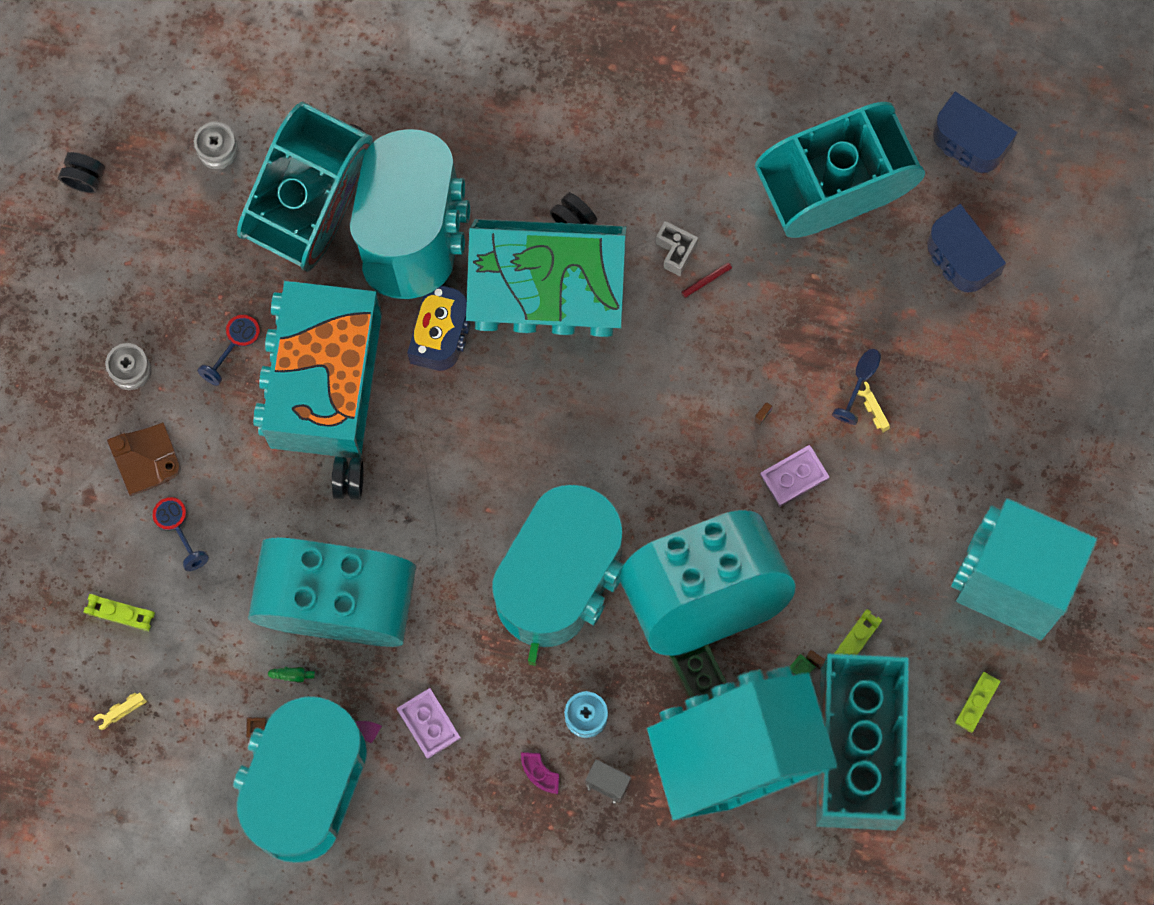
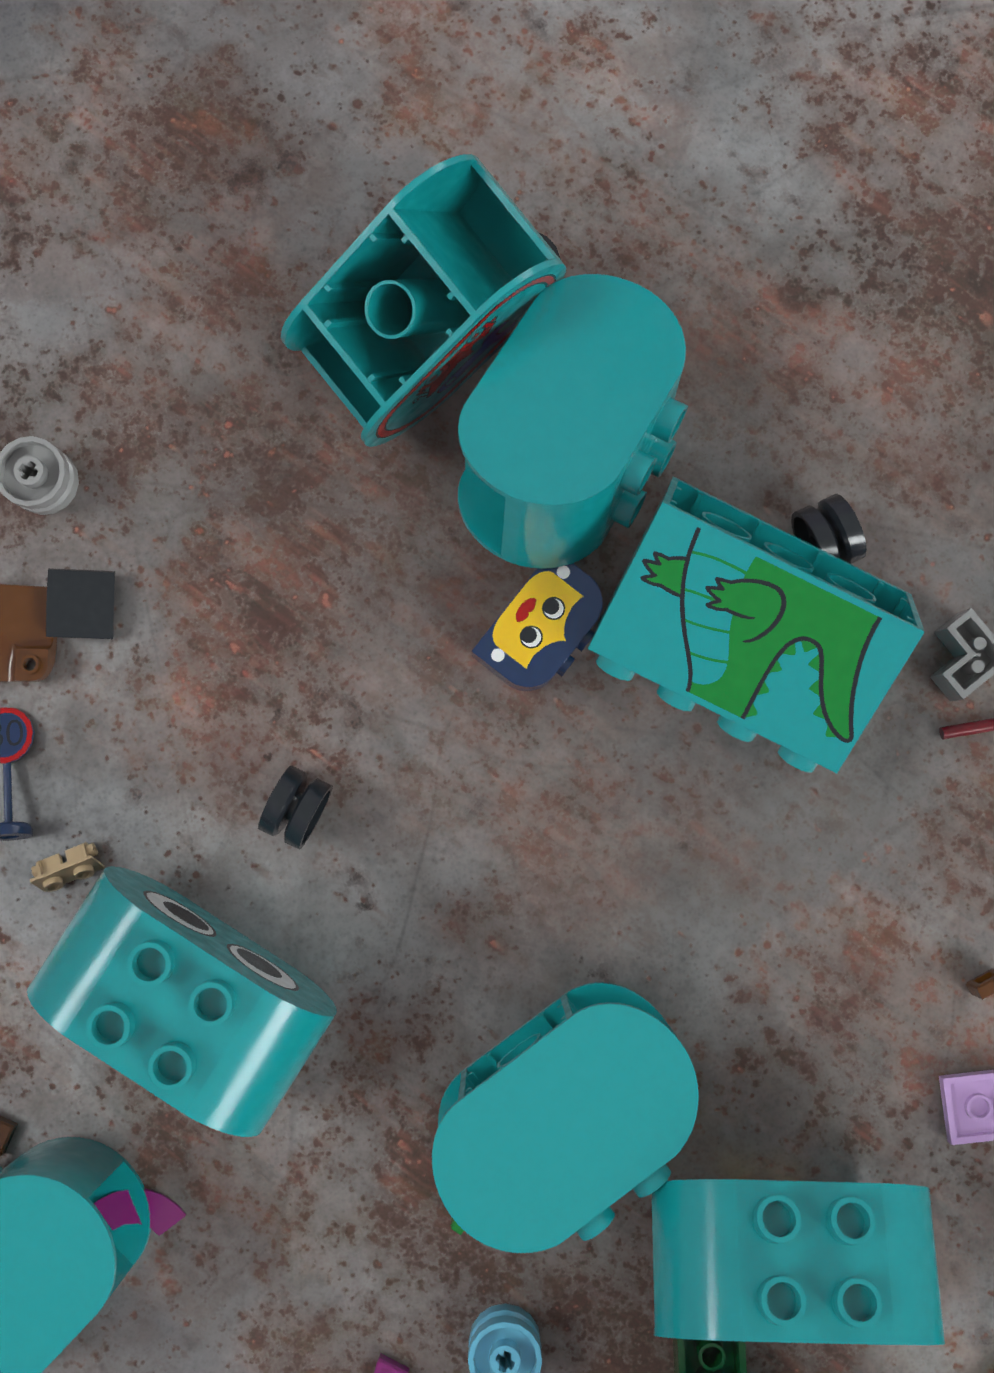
camera: 20 degrees right, 10 degrees up
black wheel [58,152,106,194] -> none
light grey wheel [194,122,238,169] -> none
dark blue piece [197,315,260,386] -> none
teal brick [254,281,382,458] -> none
green piece [268,667,315,683] -> none
lavender plate [396,688,461,759] -> none
none -> tan hinge [30,842,105,892]
none -> black slope [46,568,115,639]

